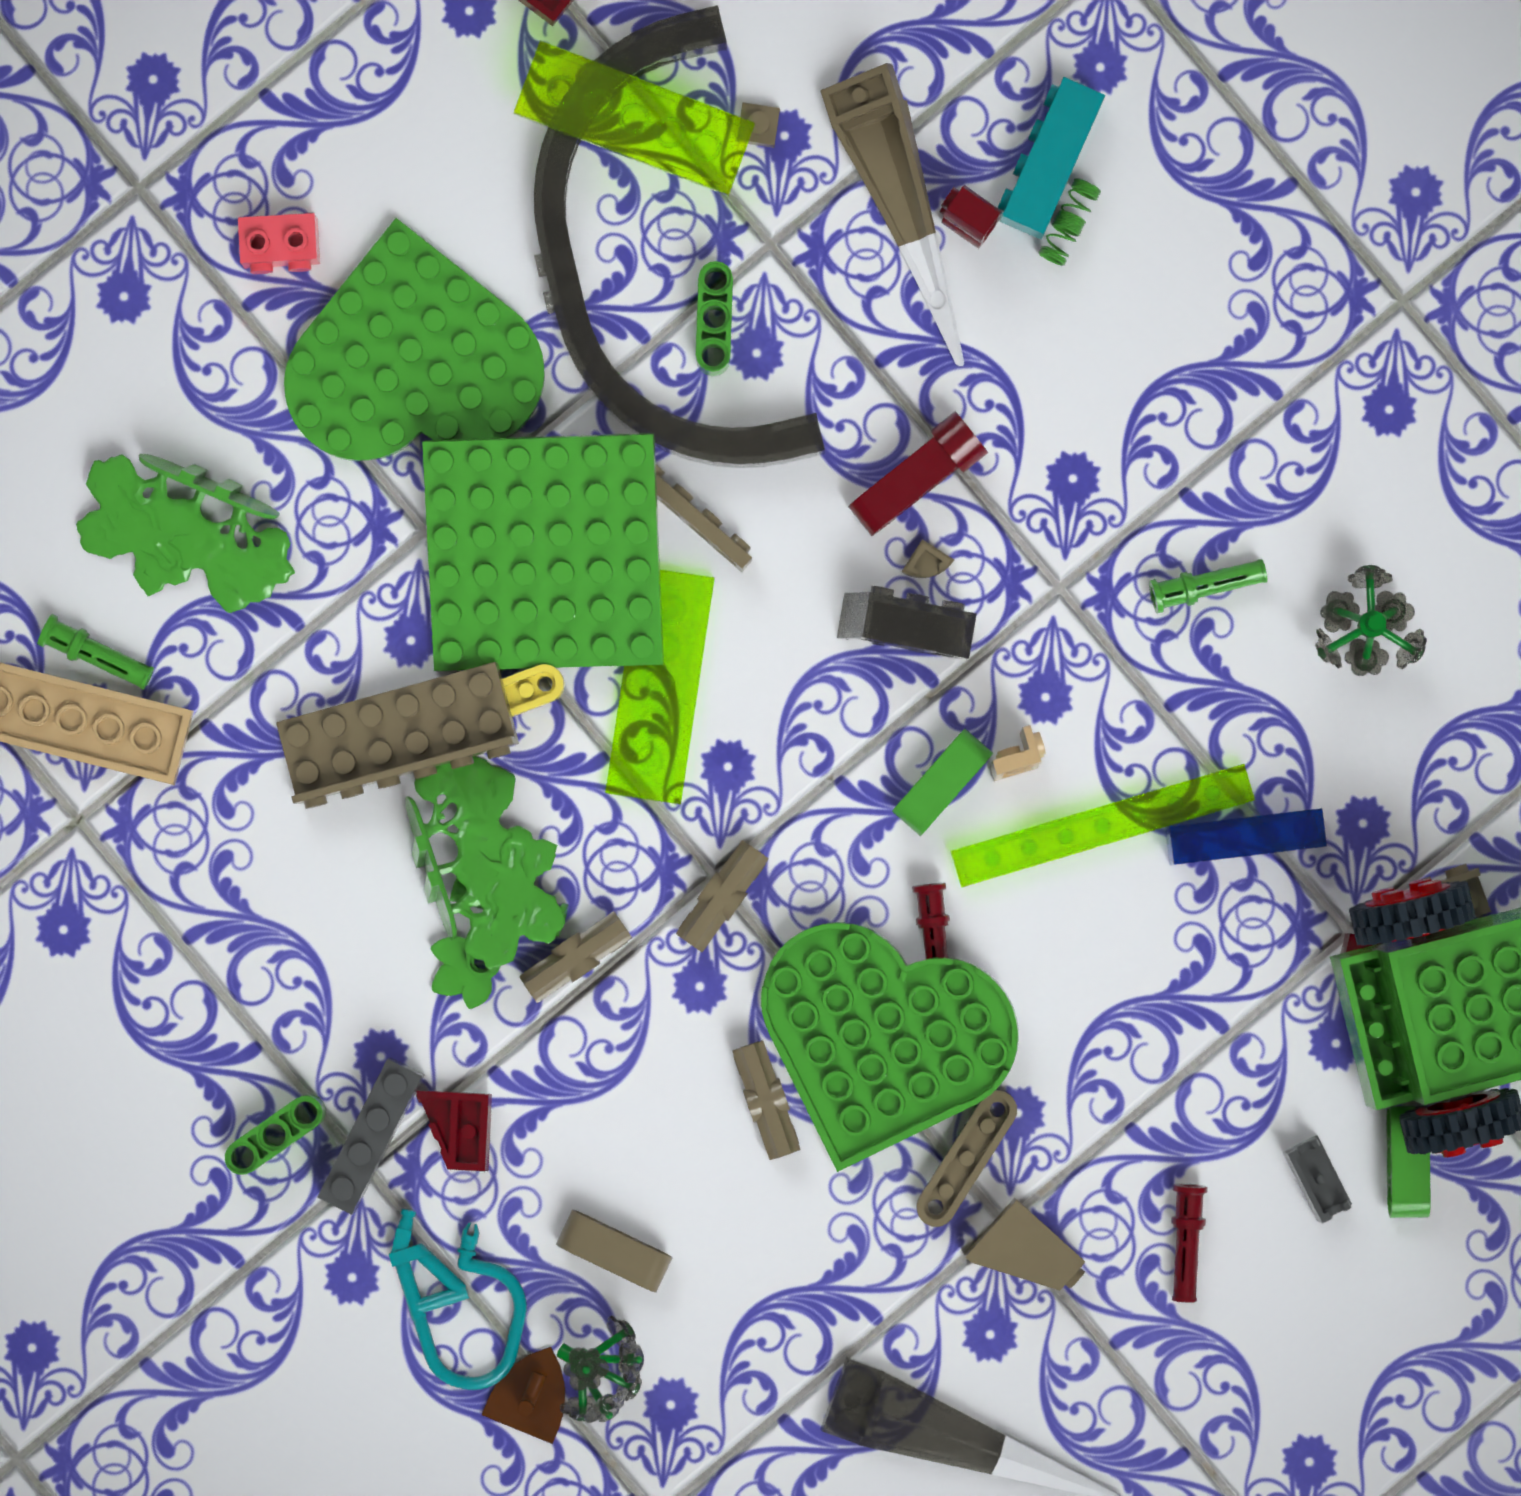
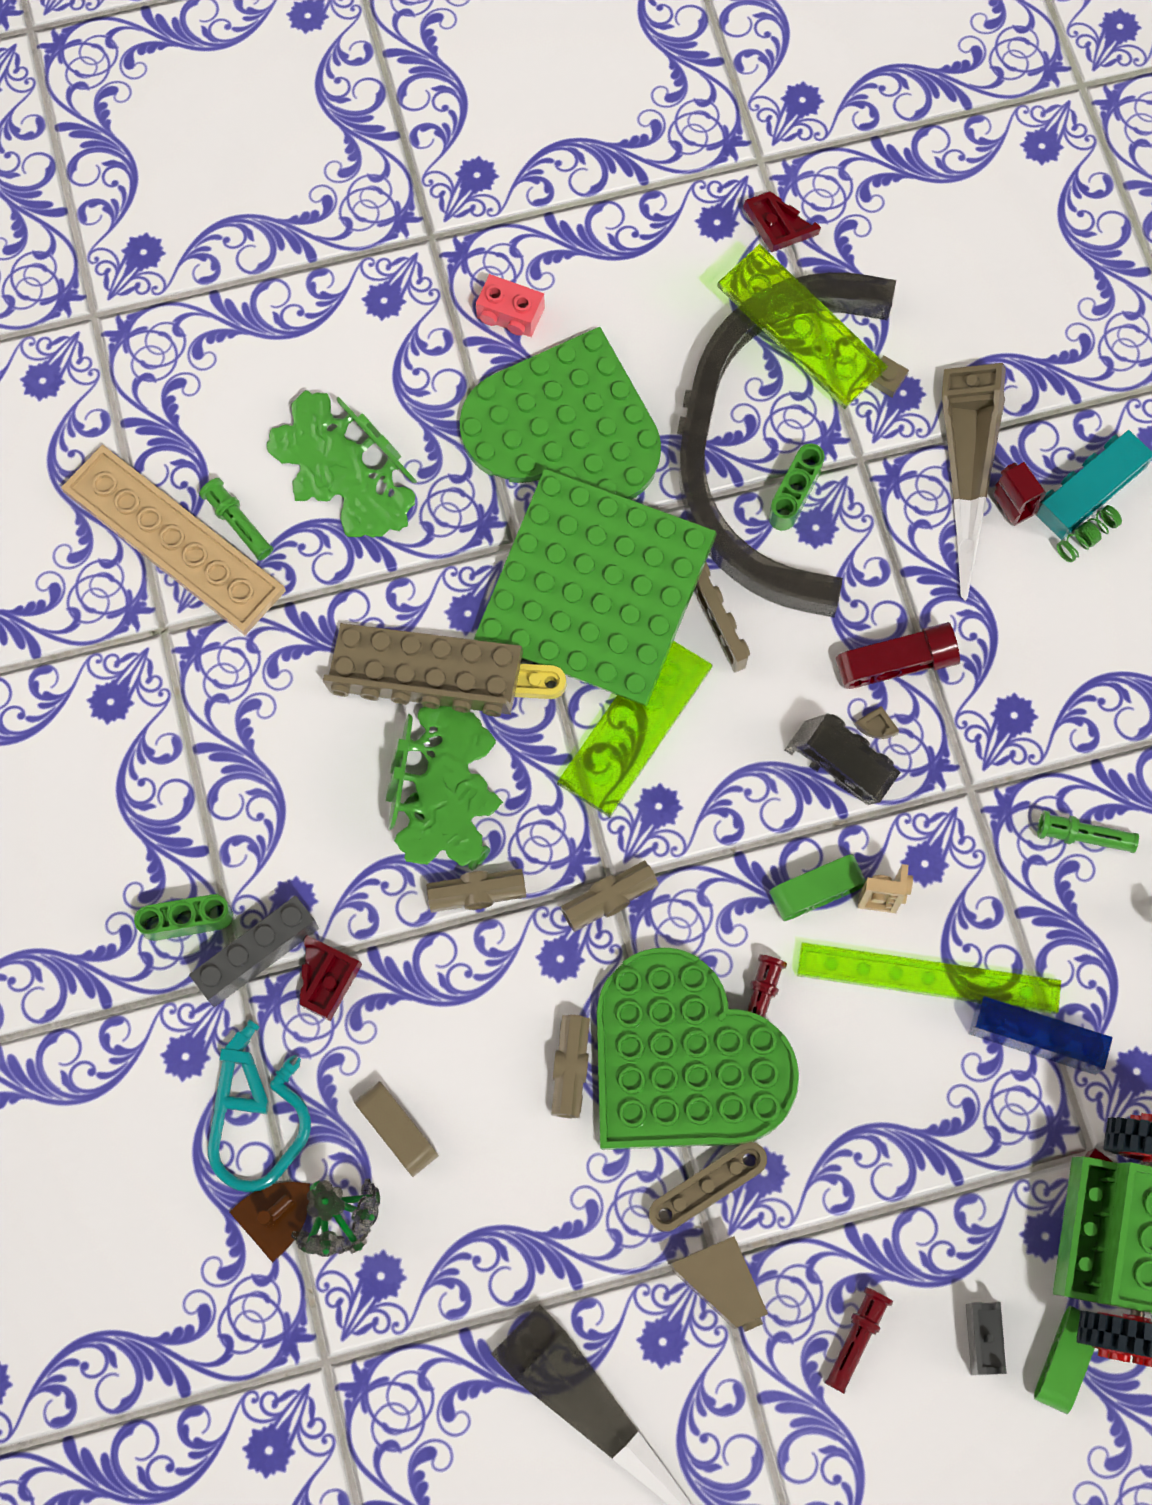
camera: 30 degrees right, 15 degrees down
bright green plate [430,936,501,1009] -> none

